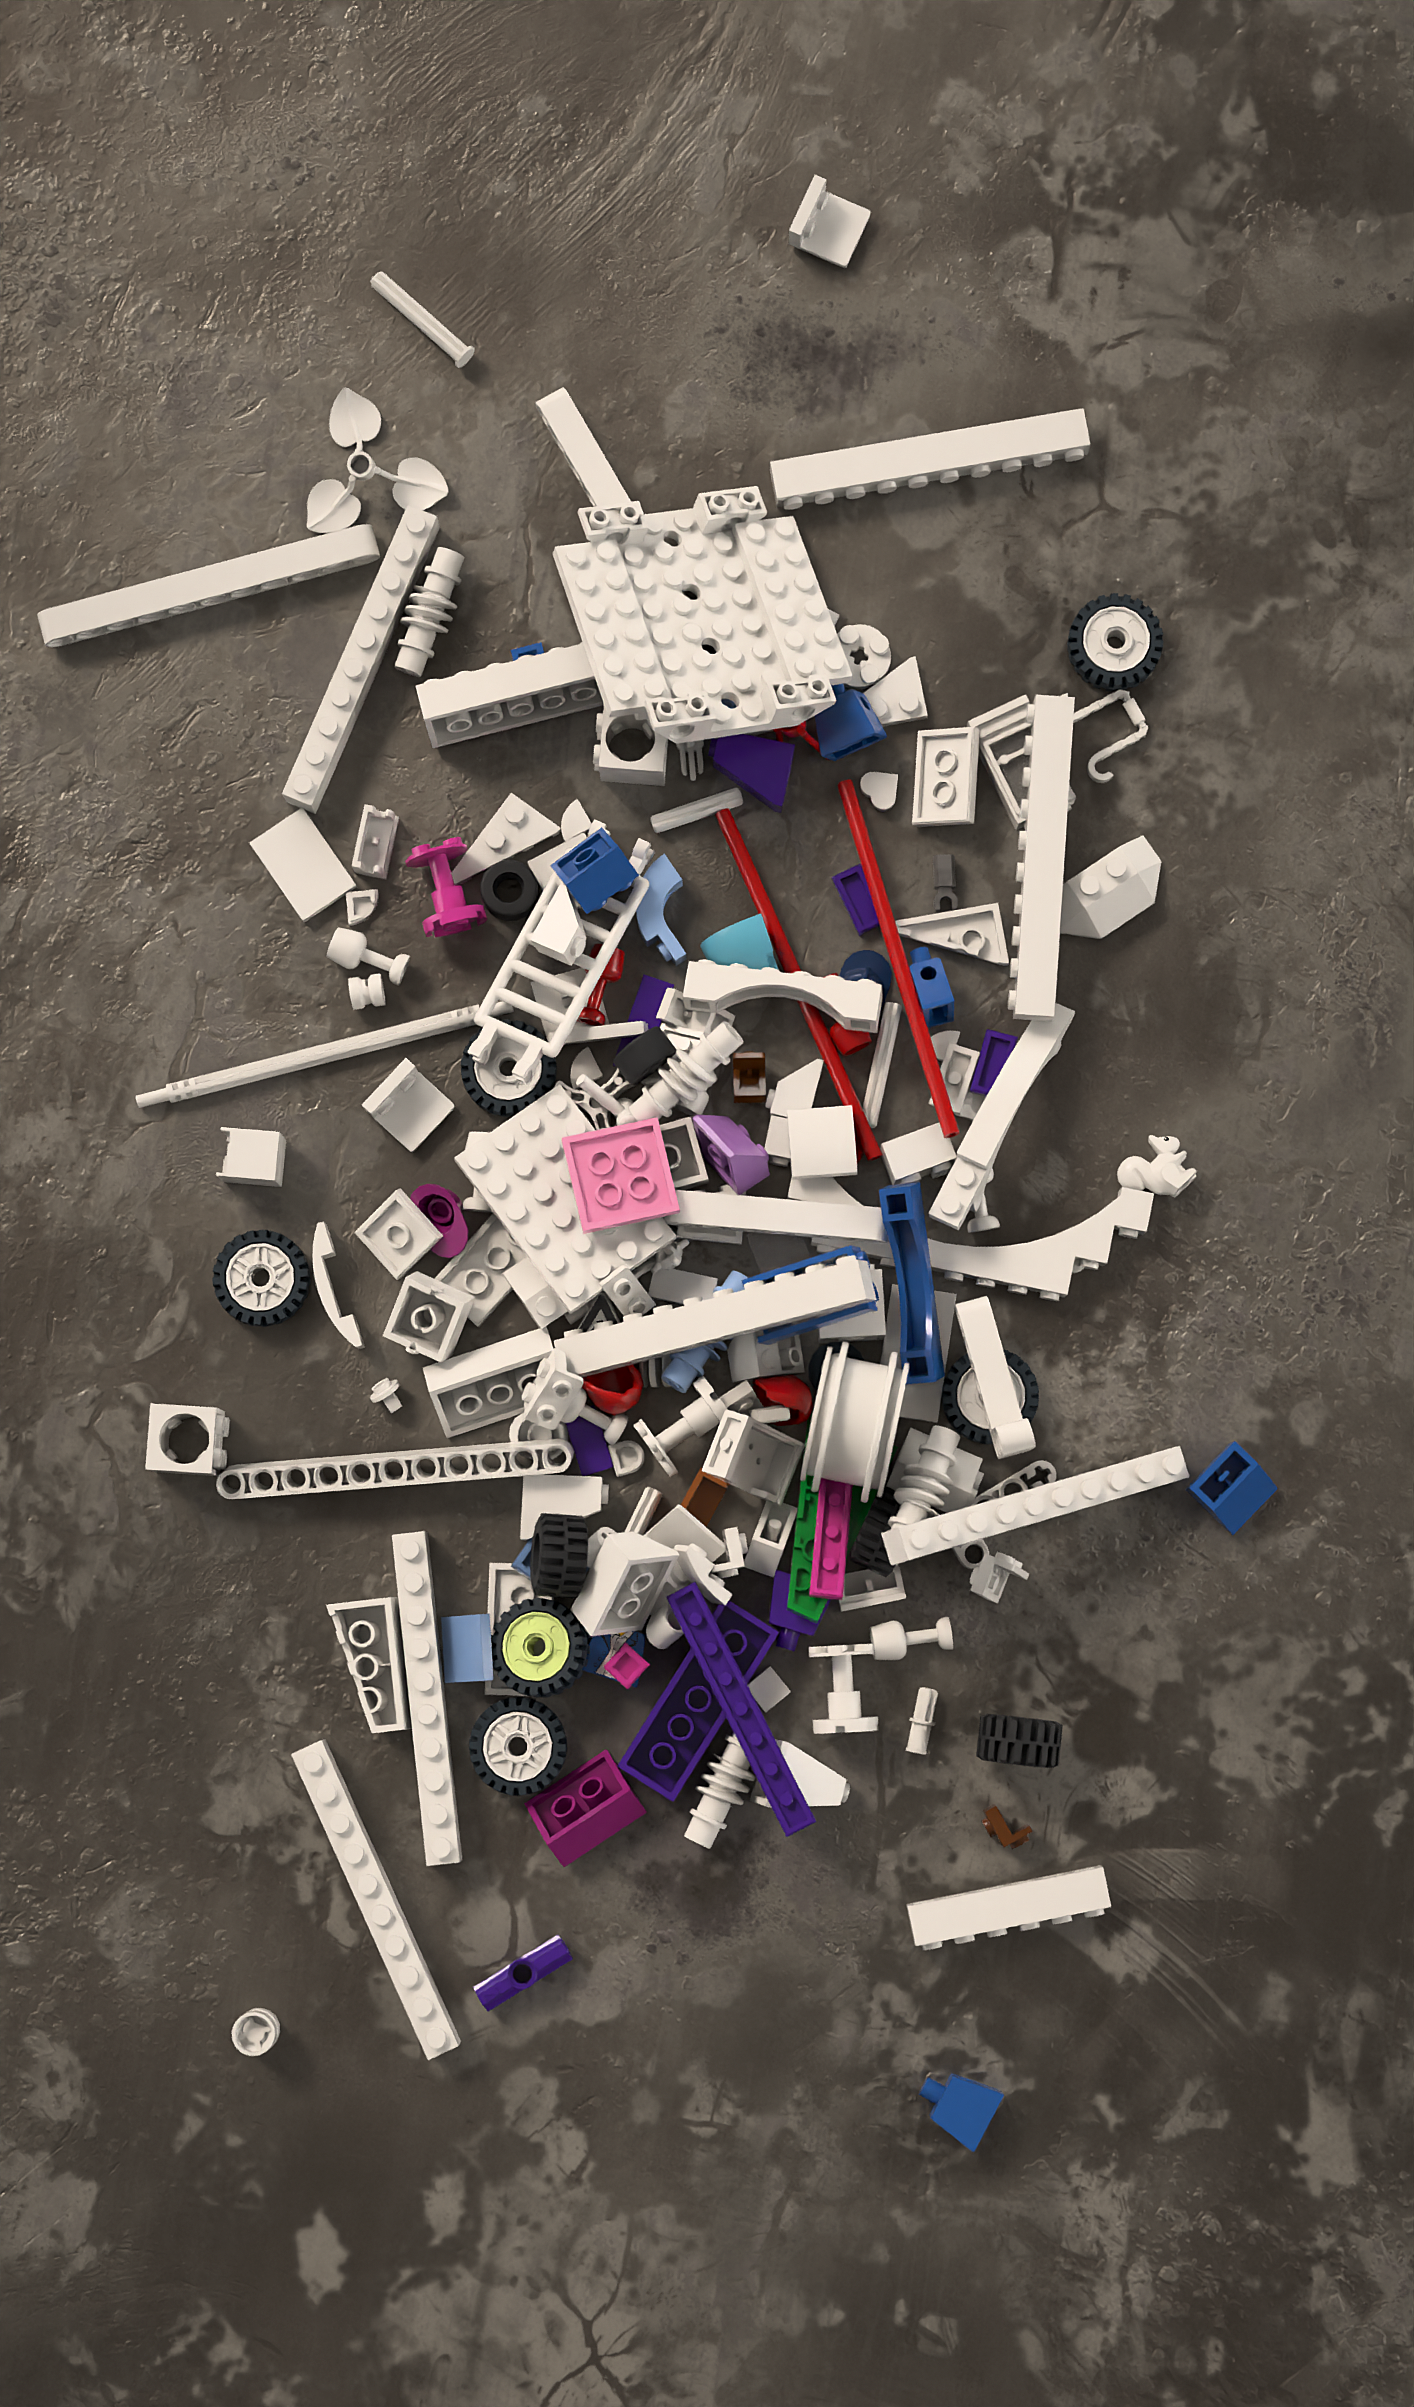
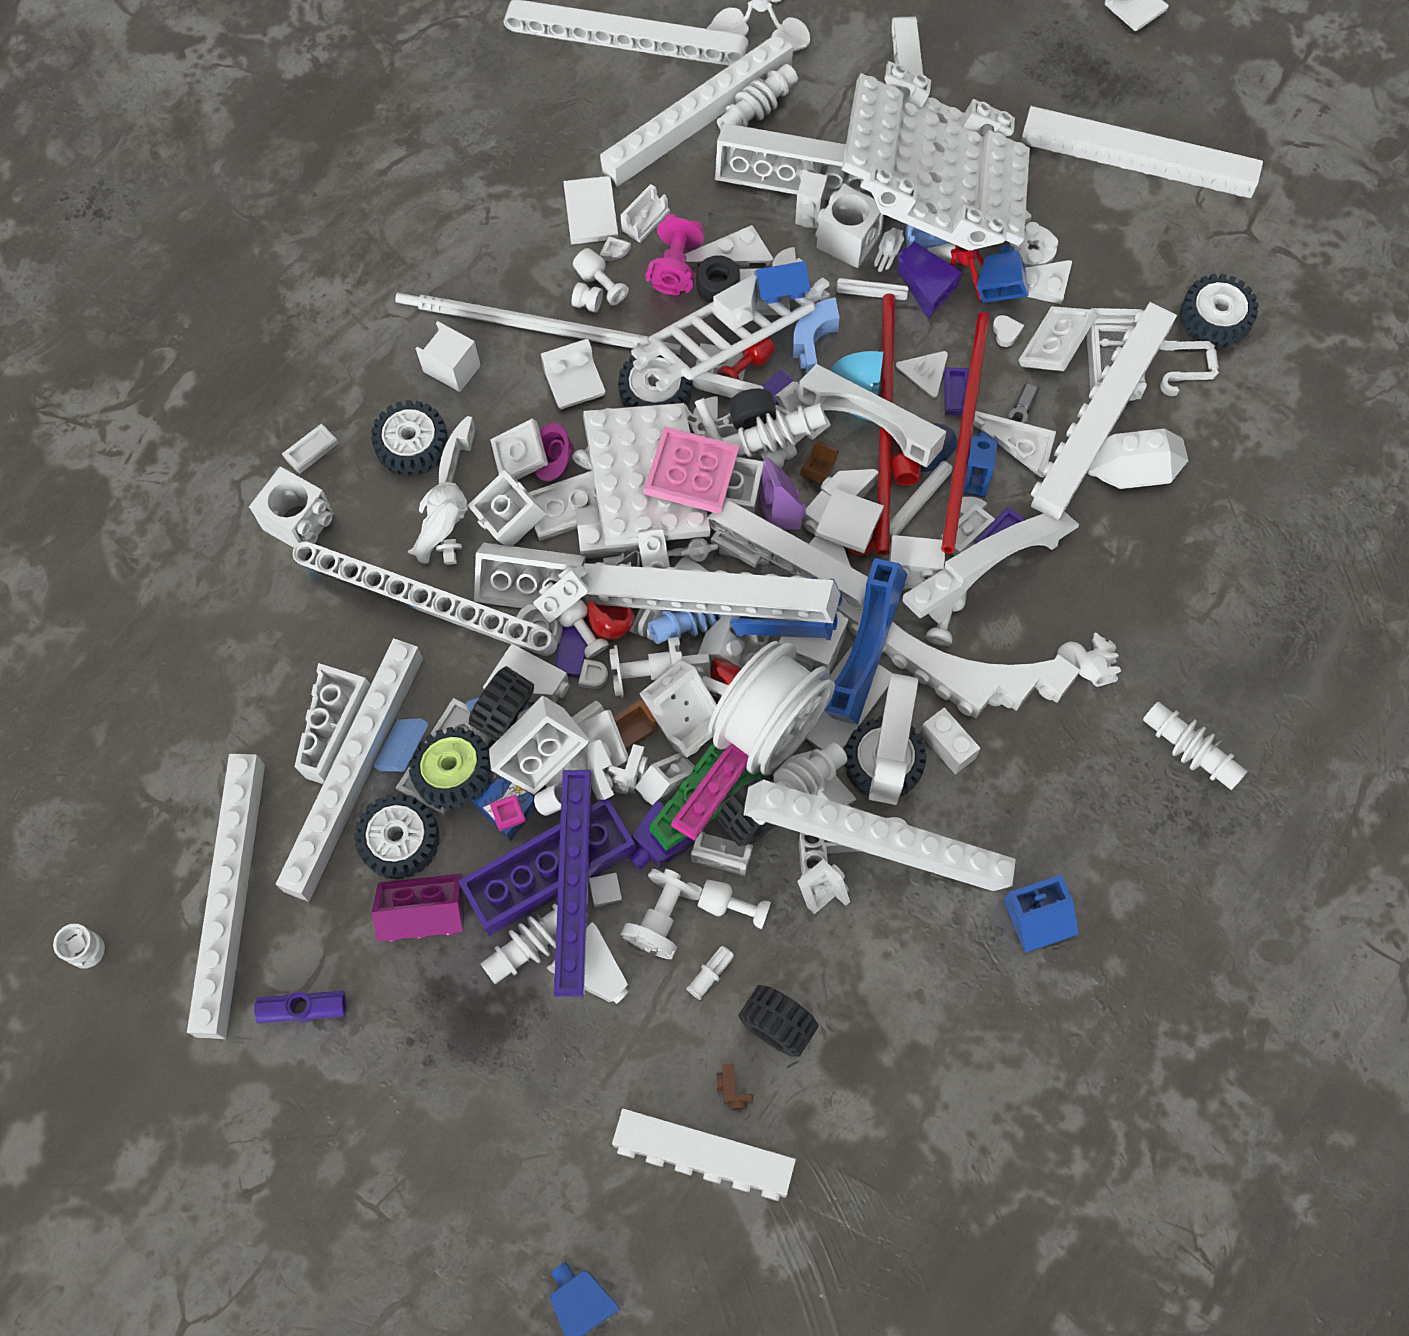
camera: 25 degrees right, 15 degrees down
none -> white tile [282,423,339,474]
none -> white hair [408,482,468,564]
none -> white brick [795,171,827,229]
none -> white piece [895,351,948,399]
none -> white brick [920,708,980,775]
none -> white piece [1143,702,1248,790]

